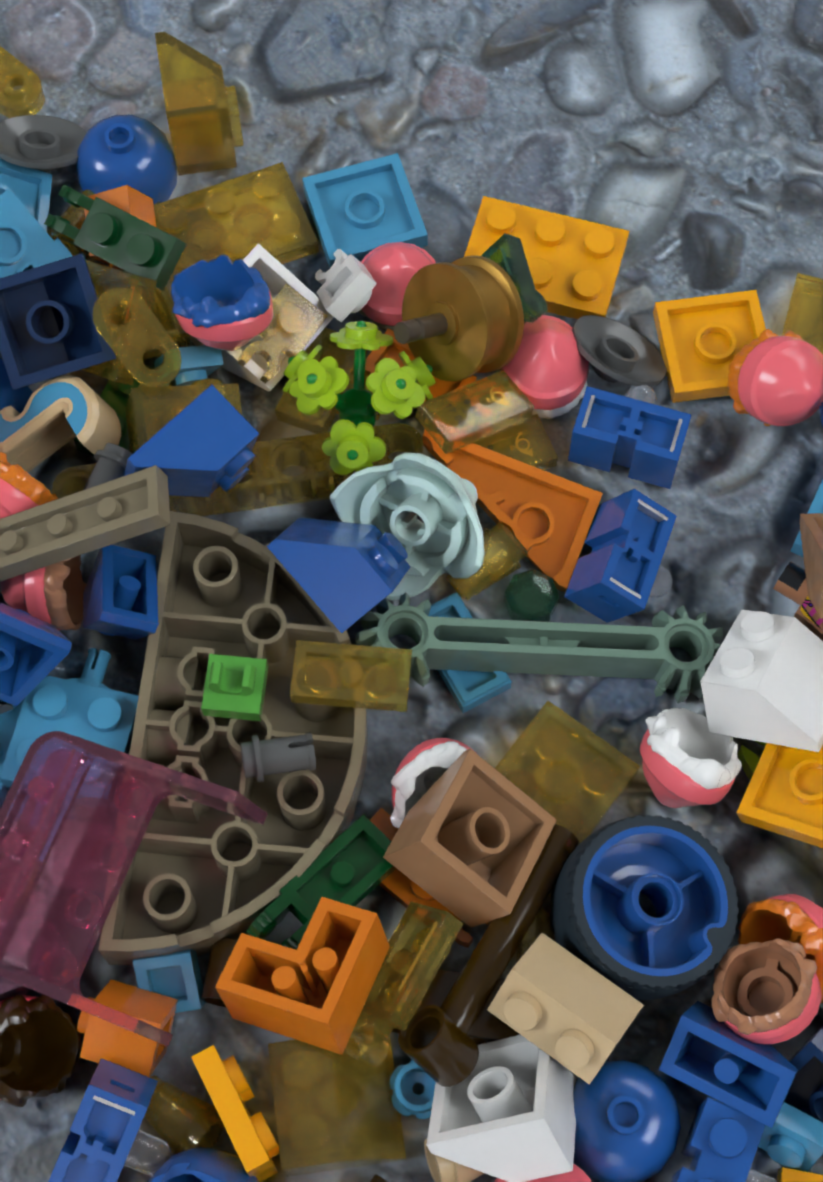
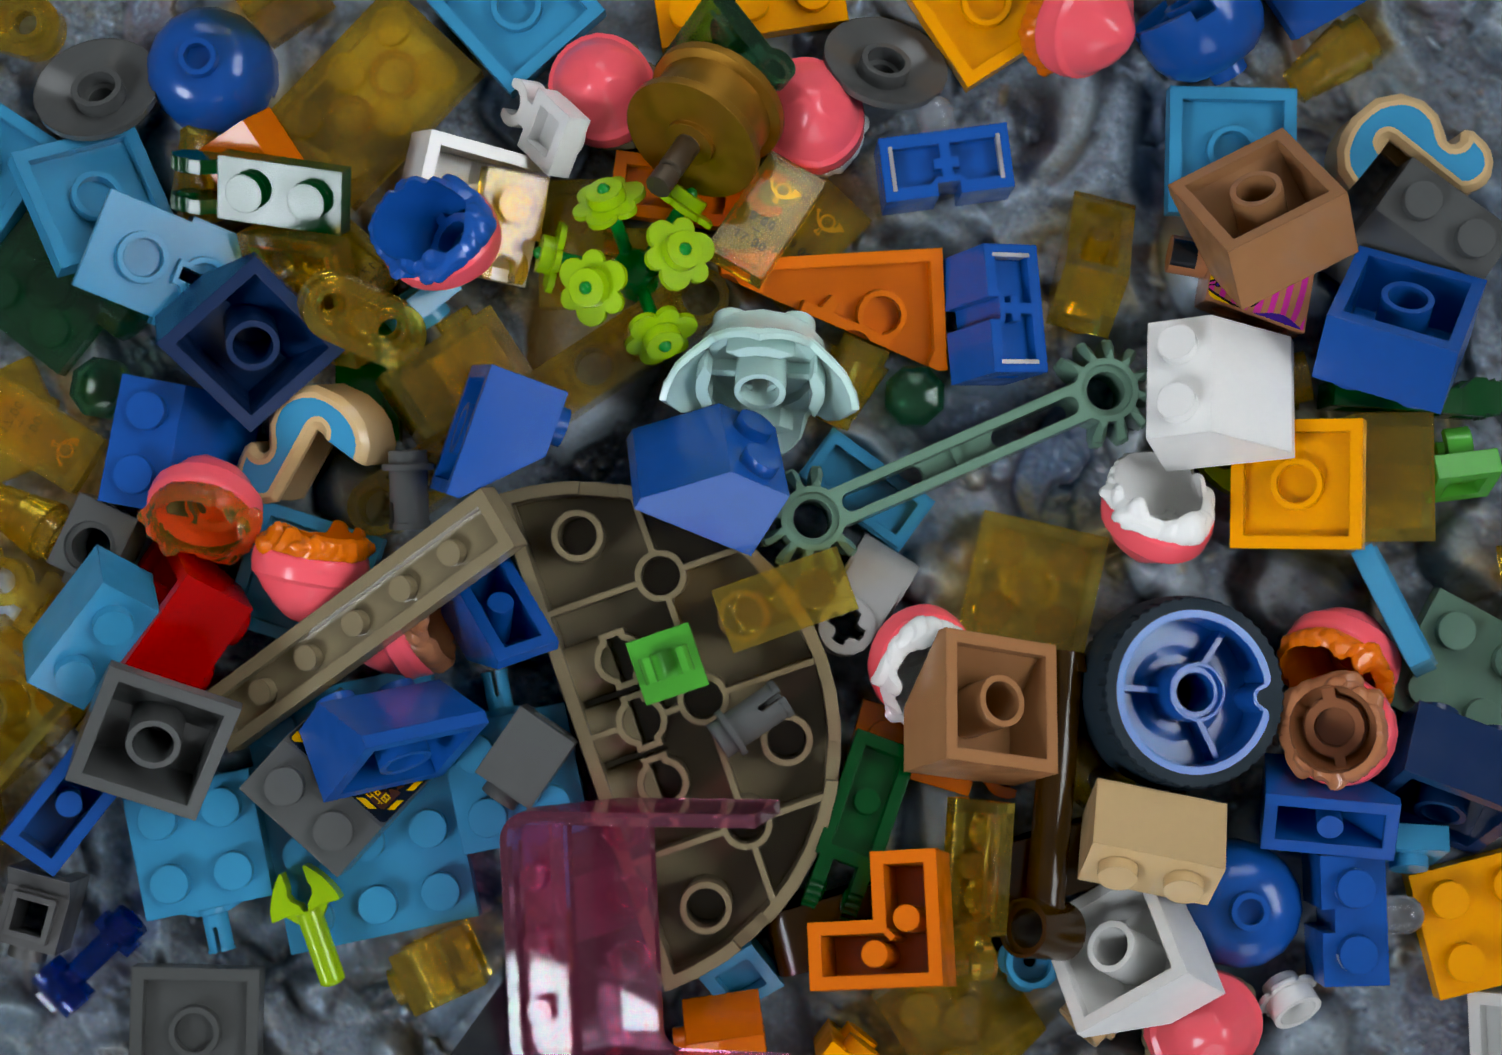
camera: 25 degrees left, 20 degrees up
none -> dark grey brick [475,703,579,811]
none -> light grey piece [814,533,920,657]
none -> clear yellow slope [1046,190,1136,339]

